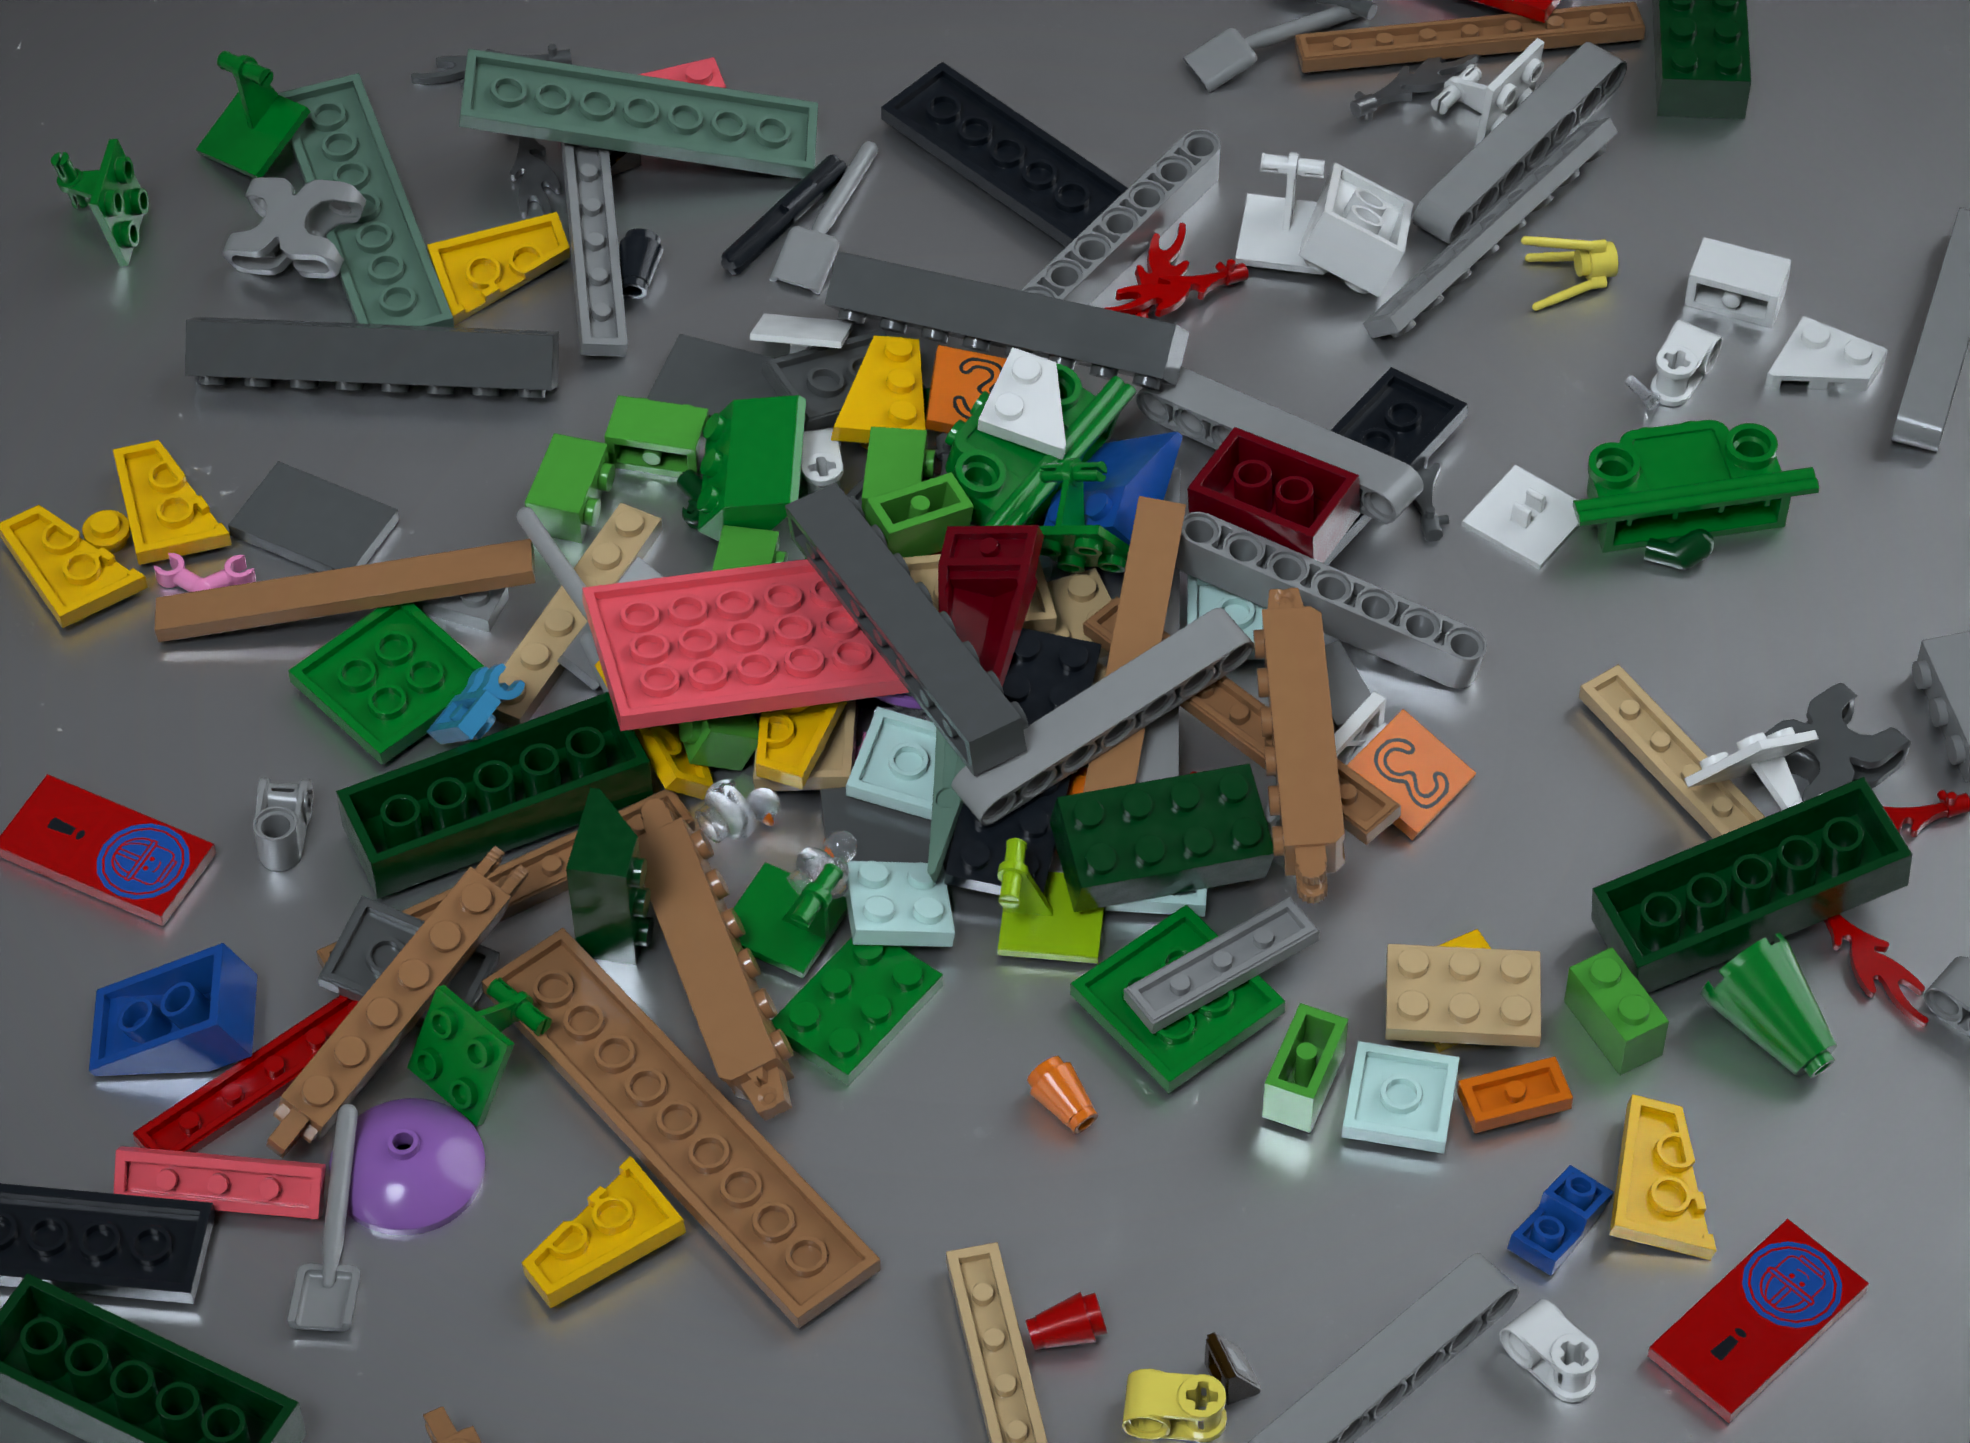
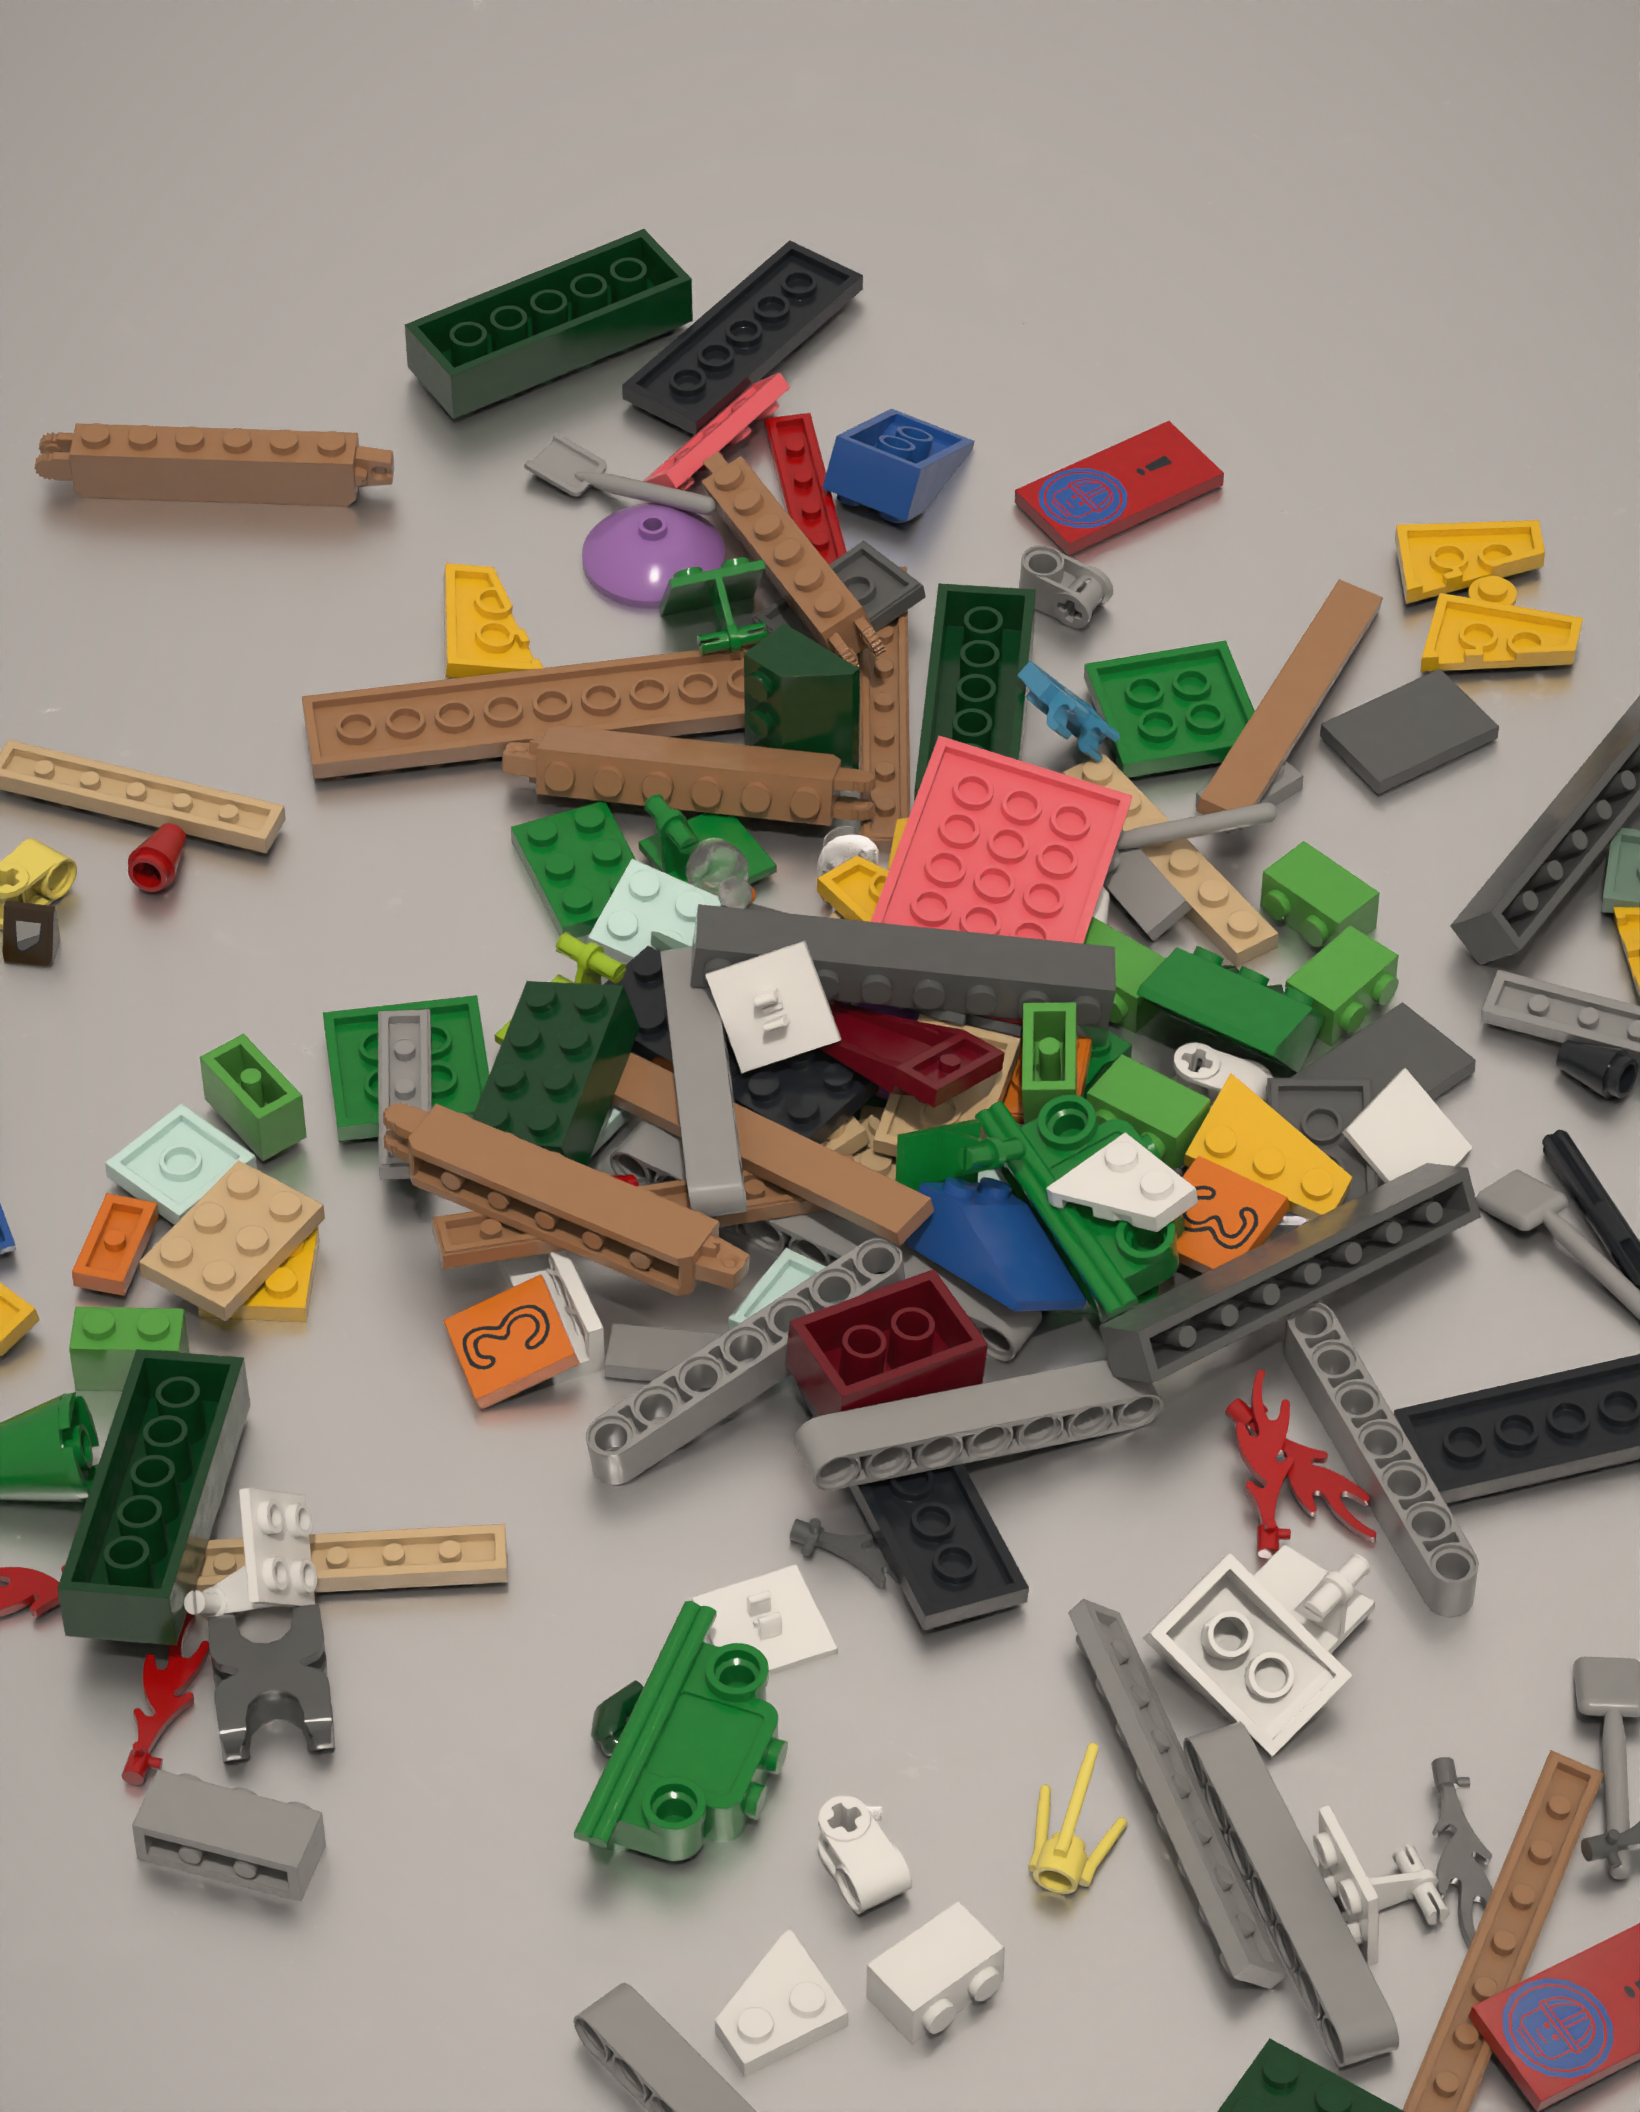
camera: 120 degrees right, 5 degrees down
bright pink arm [154,553,256,592] -> none
orange cone [1027,1056,1099,1134] -> none
none -> white piece [705,941,841,1073]

